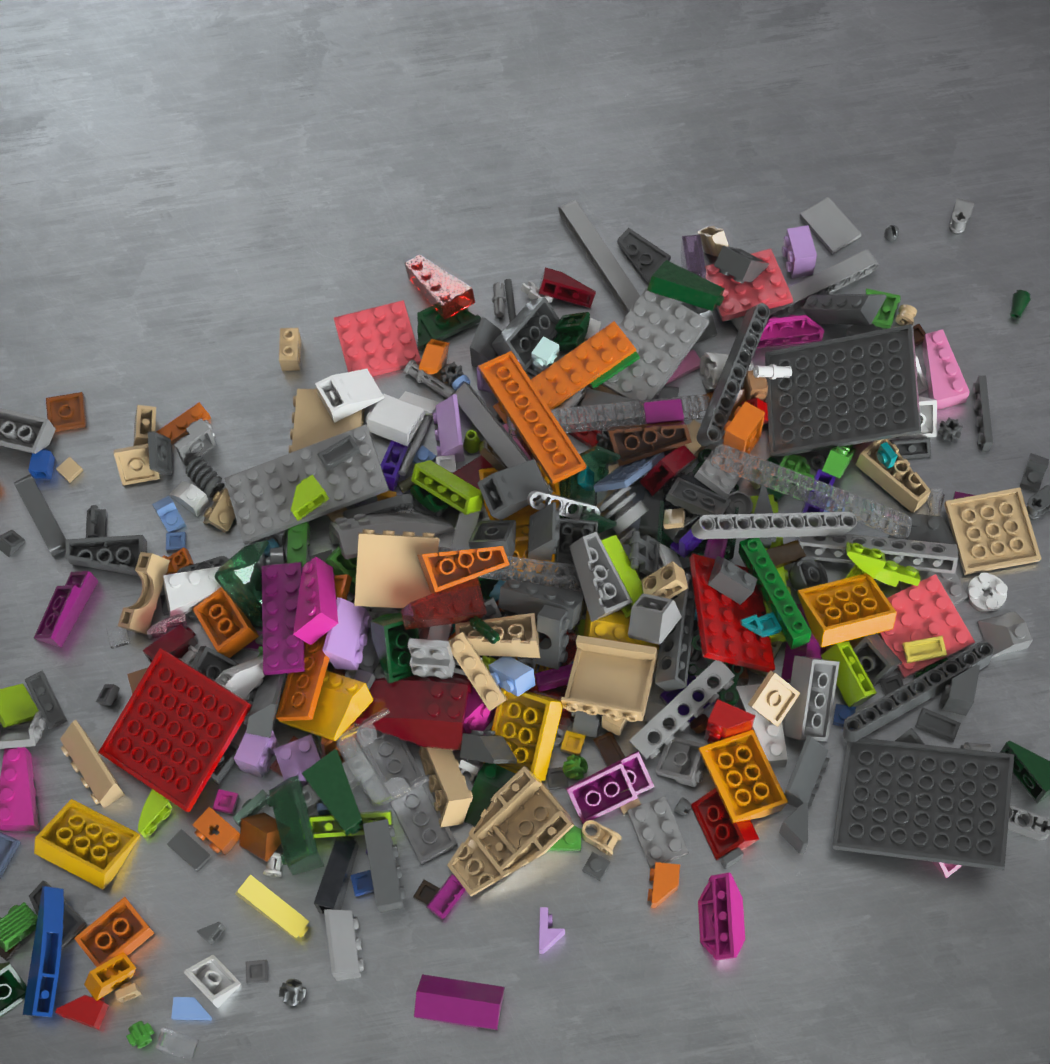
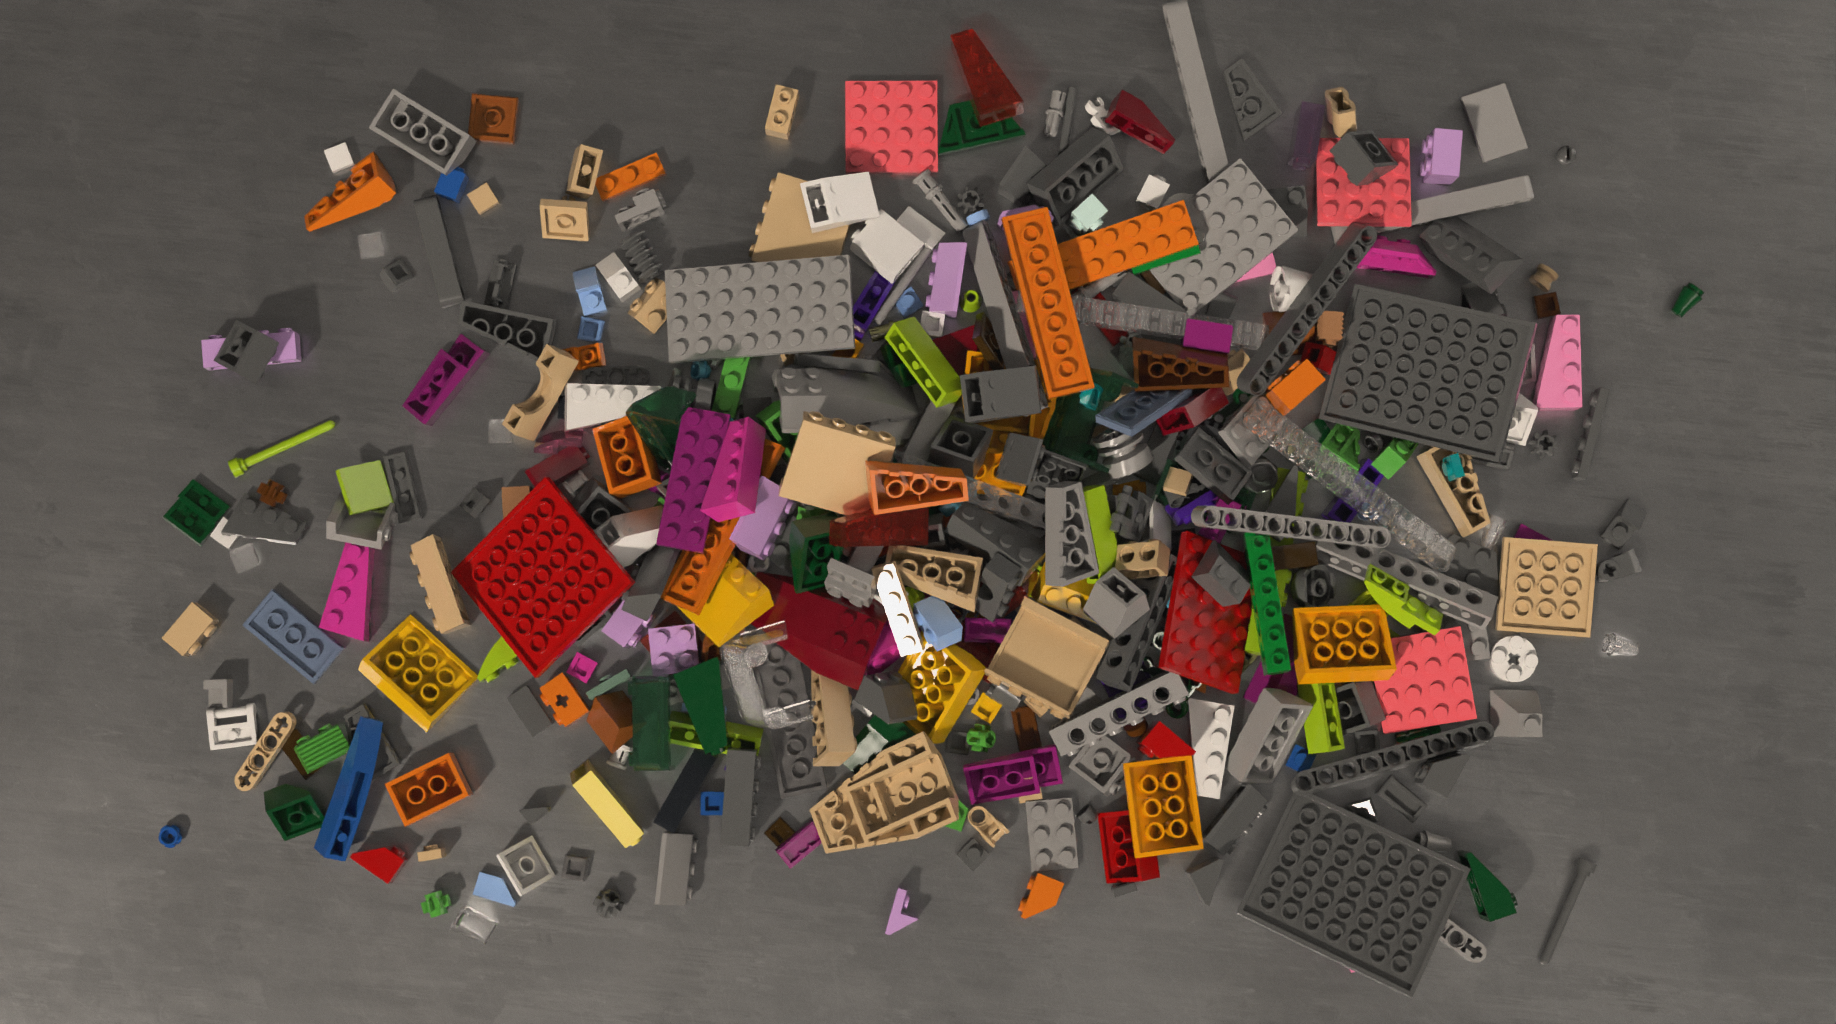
camera: 10 degrees right, 20 degrees up
light orange brick [84,952,136,1001] -> none
dark grey tile [148,431,173,476] -> none
lime slope [291,475,329,521] -> none
dark grey tile [317,435,360,471] -> none
dark grey tile [353,669,376,690] -> none
magenta slope [414,974,505,1030] -> none
orange slope [419,339,449,374] -> none
dark green axle [469,616,500,644] -> none
light grey beam [527,490,600,521] -> none
dark green slope [554,312,590,351] -> none
dark green slope [647,260,725,311] -> none
dark pink wedge [698,872,745,960] -> none
teal slope [740,612,782,637] -> none
tan tile [748,671,800,727] -> none
white pin [753,364,792,379] -> none
bright green wing [866,288,901,329] -> none
light yellow tile [902,636,947,663] -> none
light grey piece [949,198,974,234] -> none

